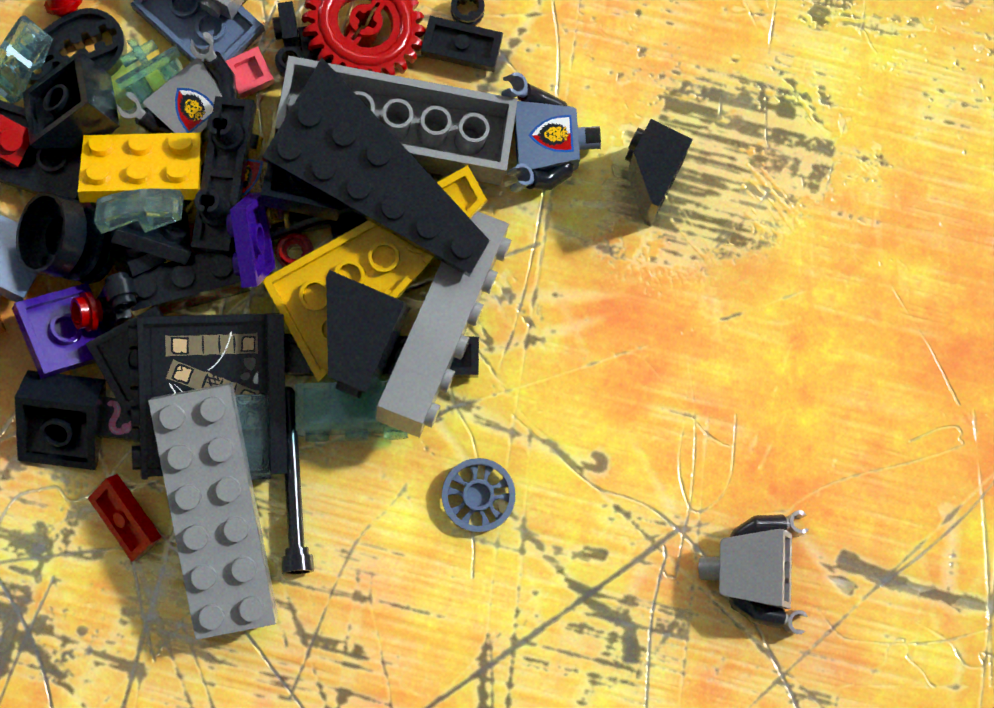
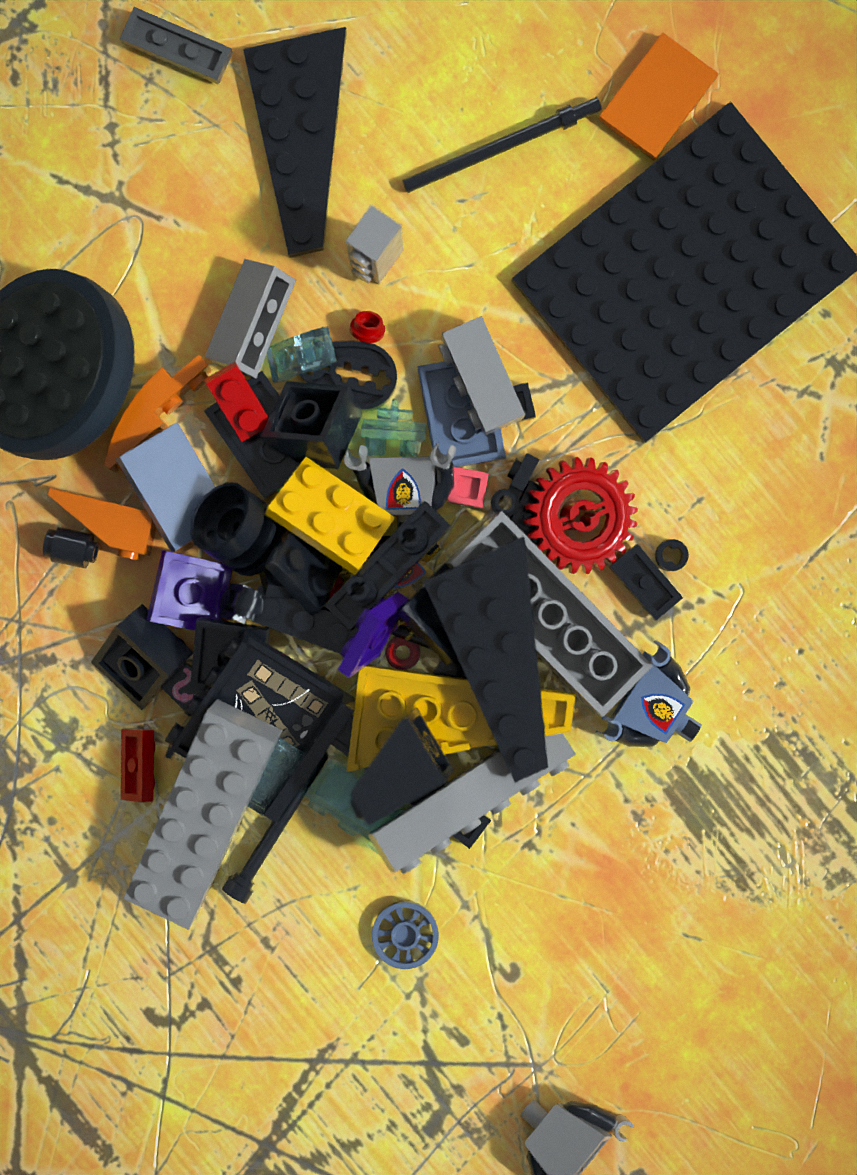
camera: 40 degrees right, 10 degrees up
red plate [70,292,103,332] -> none
clear light blue slope [94,188,184,234] -> none
black slope [625,119,693,227] -> none

